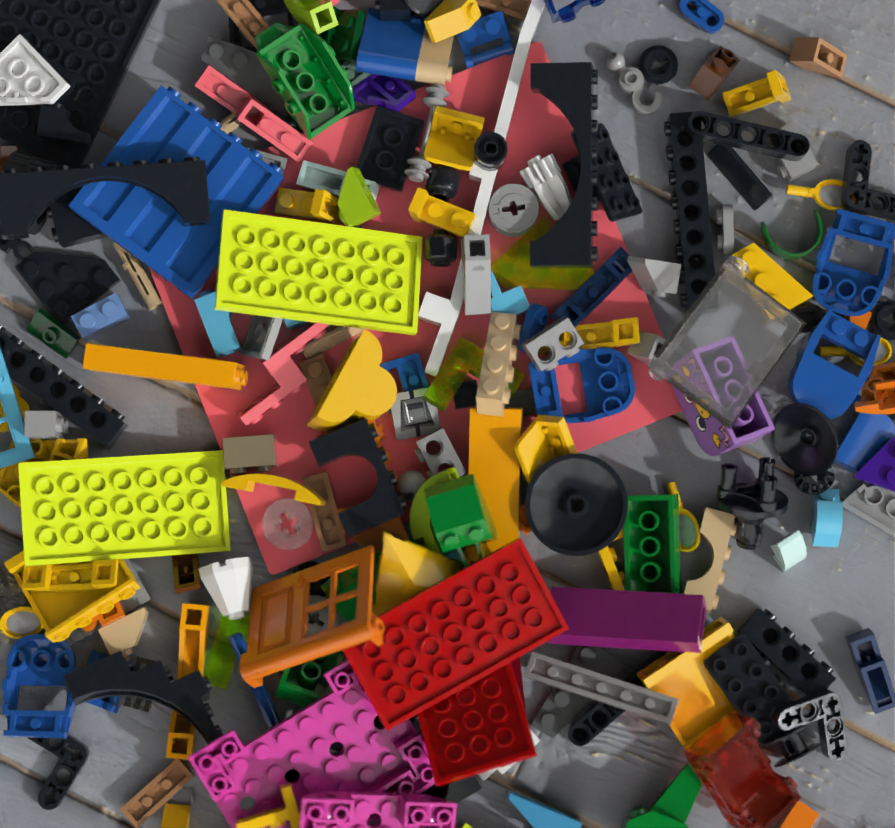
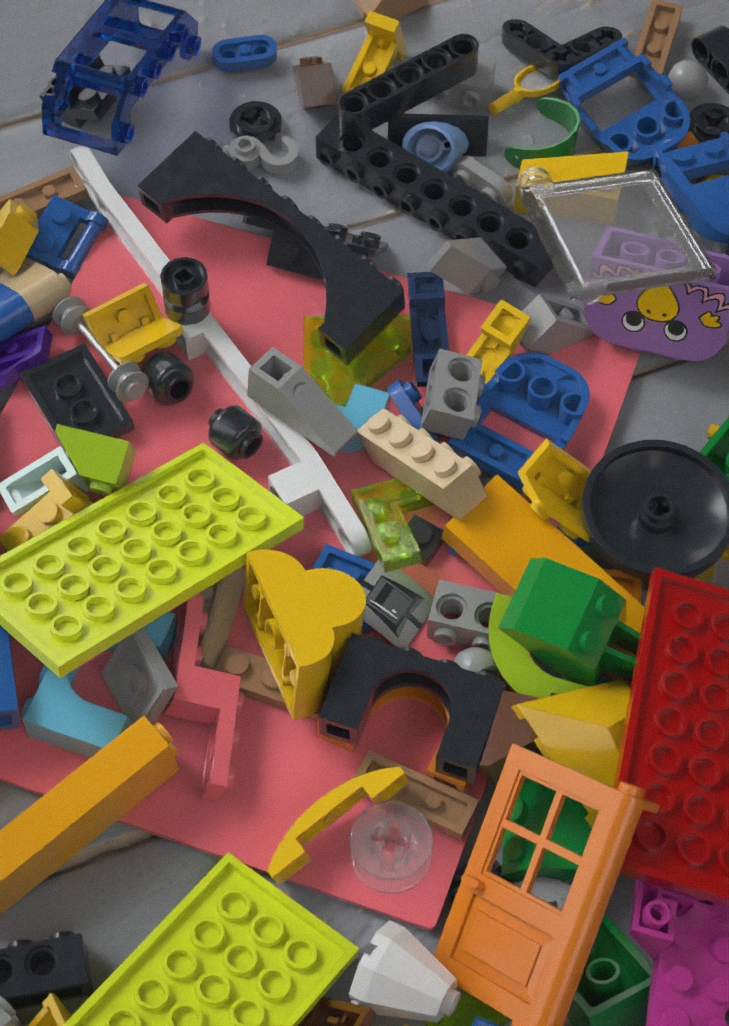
camera: 50 degrees left, 25 degrees down
dark tan brick [223,434,277,474] -> none
yellow bracket [408,187,476,237] -> none
light grey piece [488,184,539,237] -> none
white piece [519,154,572,221] -> none
none -> medium blue hair [402,121,469,173]

